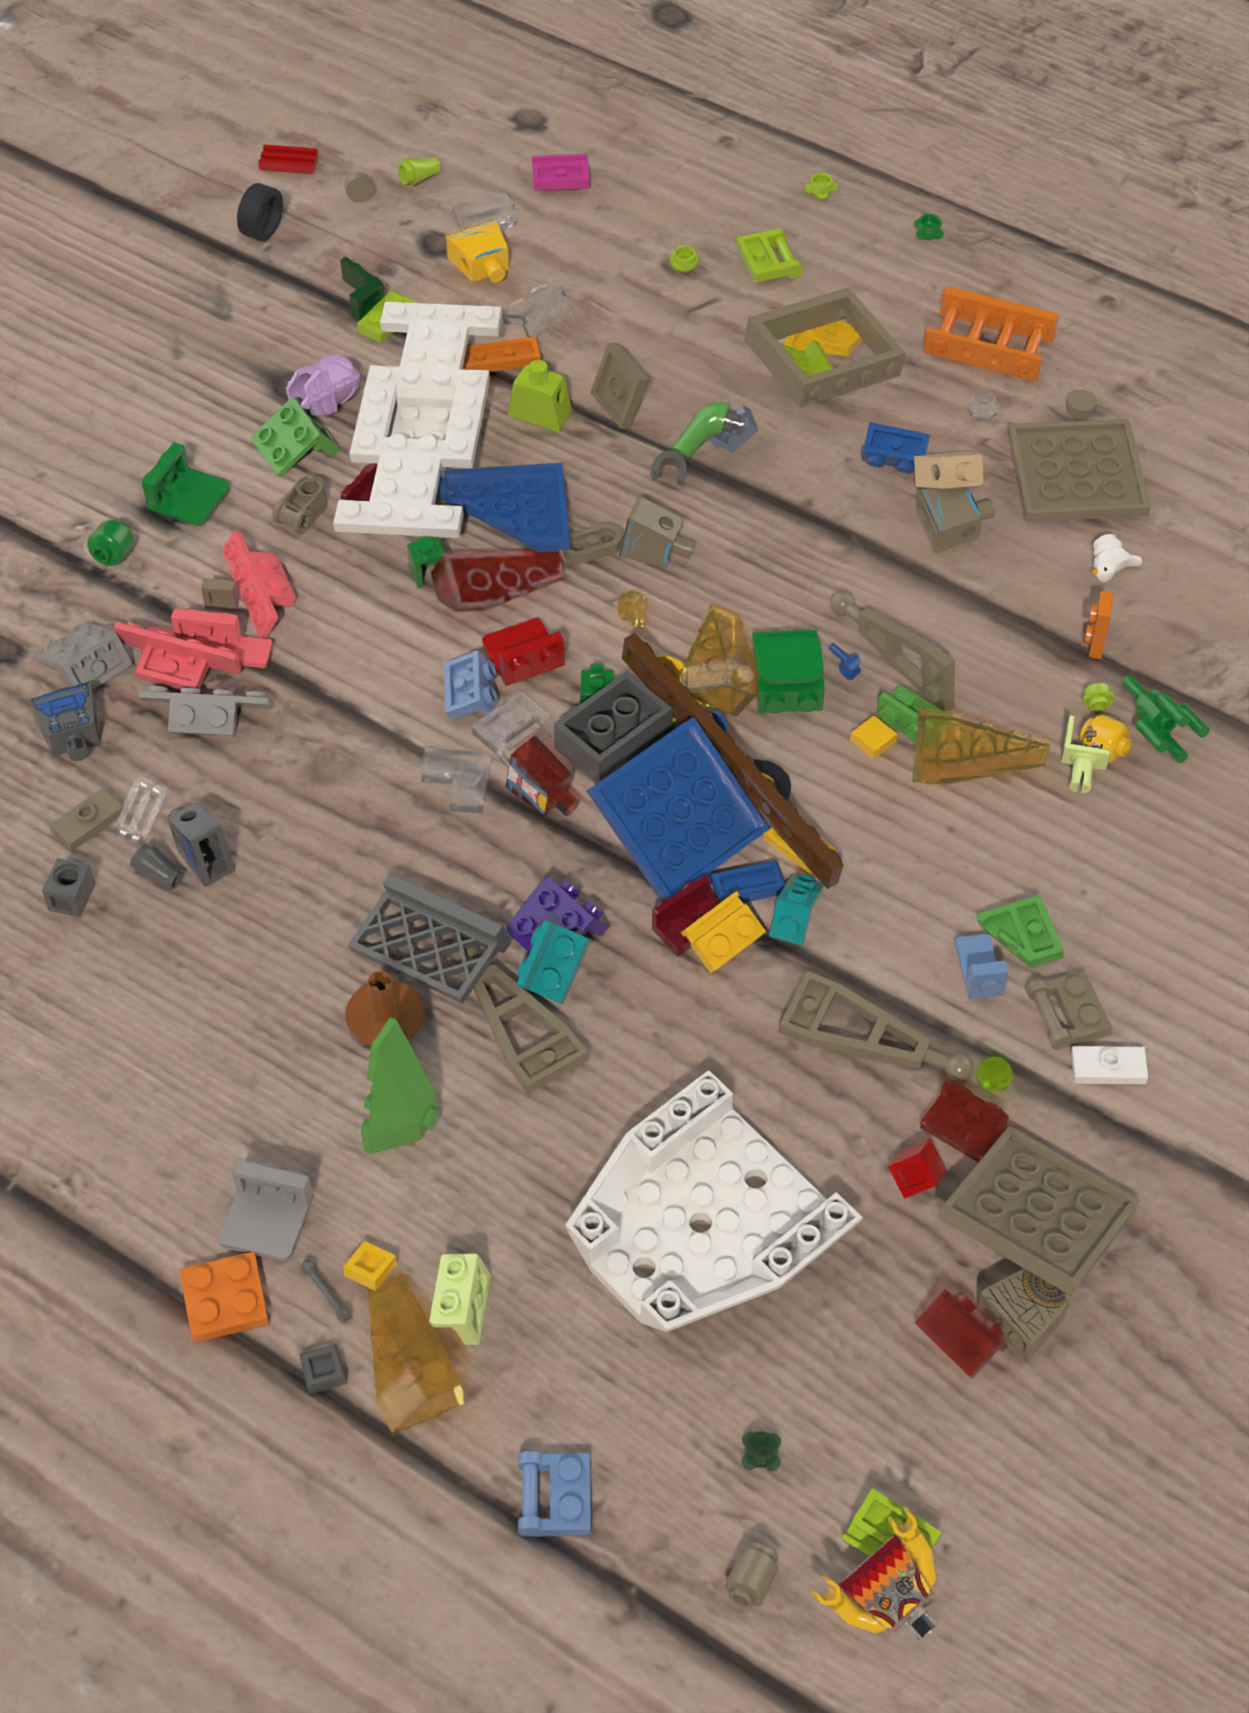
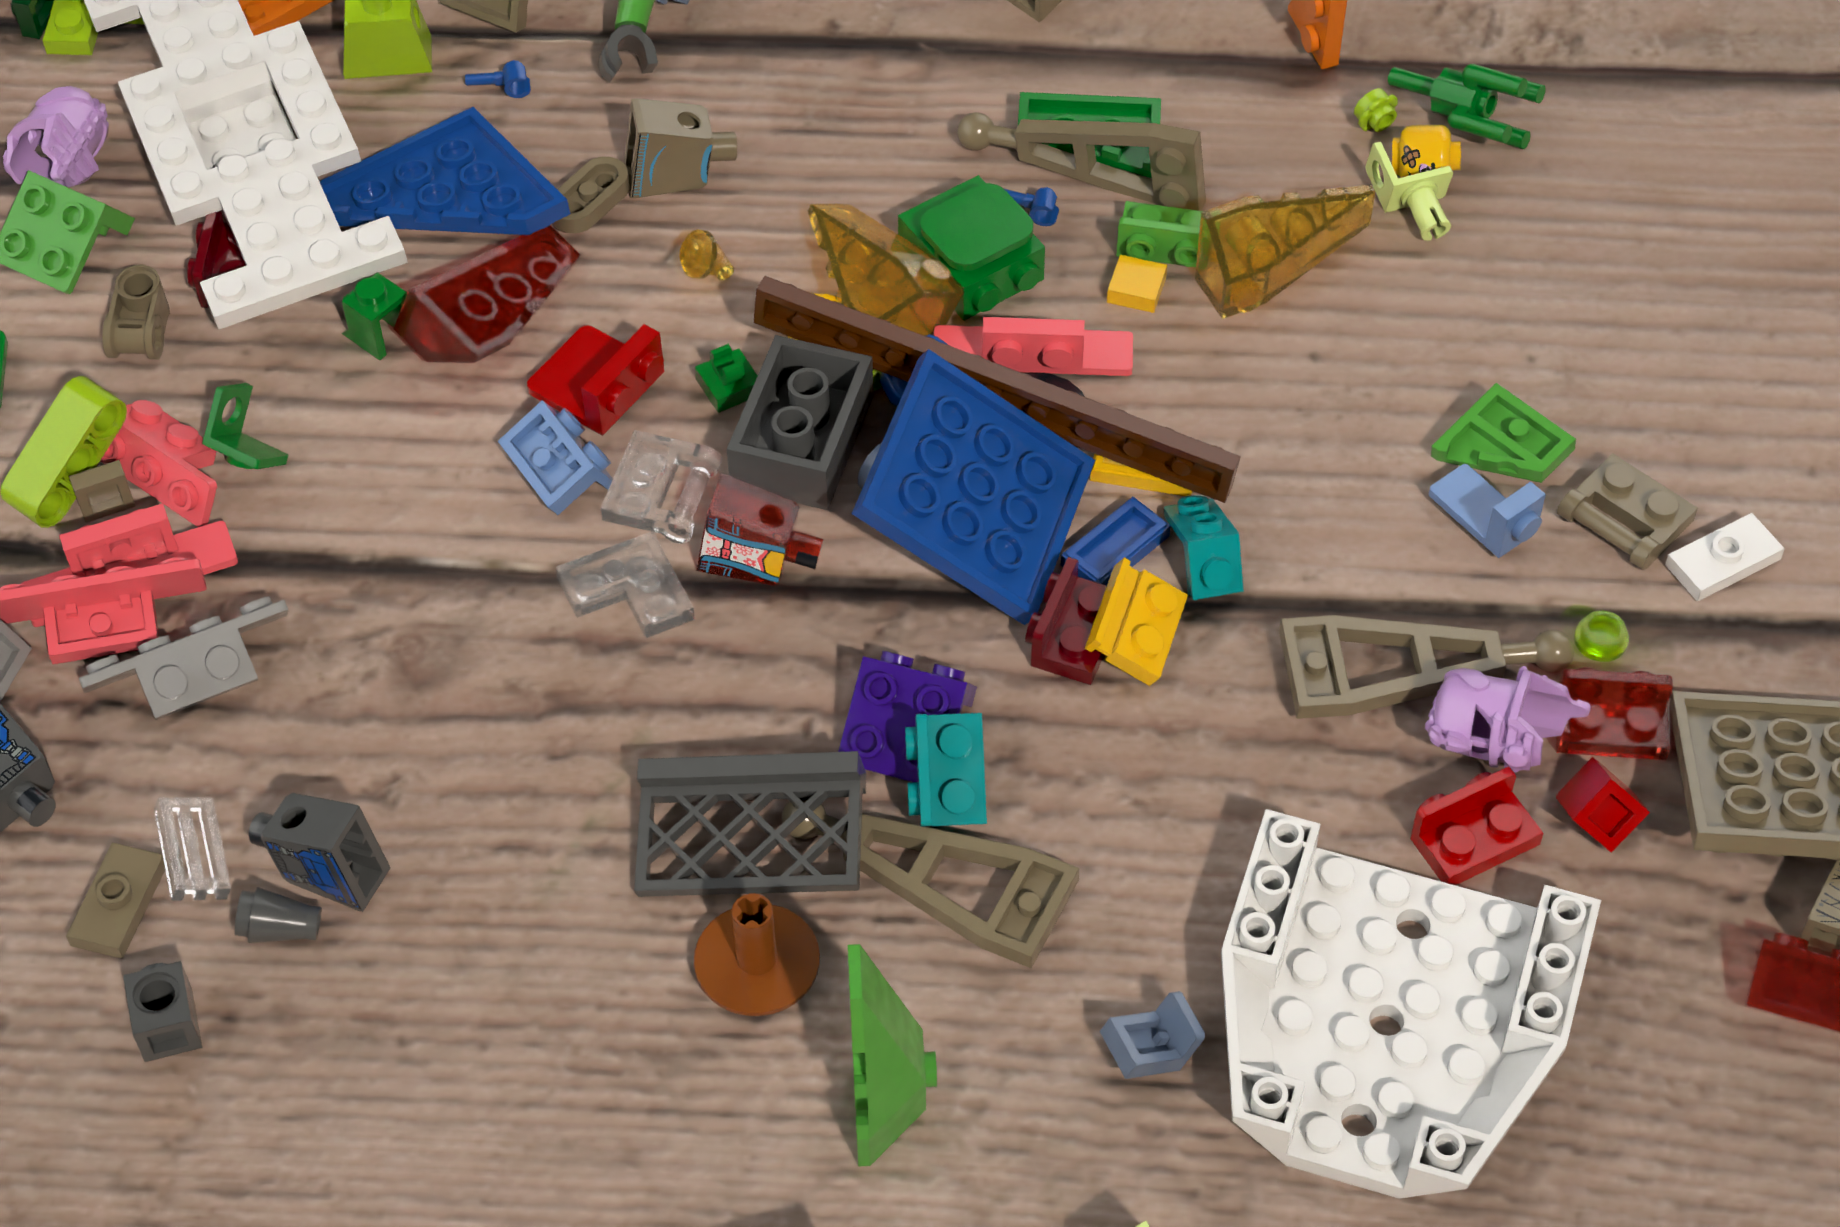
camera: 30 degrees left, 0 degrees up
none -> lime beam [0,376,127,528]
none -> green bracket [202,383,289,469]
none -> blue hand [465,60,531,98]
none -> coral bracket [934,317,1133,376]
none -> green wing [1018,92,1161,178]
none -> sand blue bracket [1100,991,1205,1079]
none -> red bracket [1410,767,1544,885]
none -> lavender helmet [1425,666,1591,773]

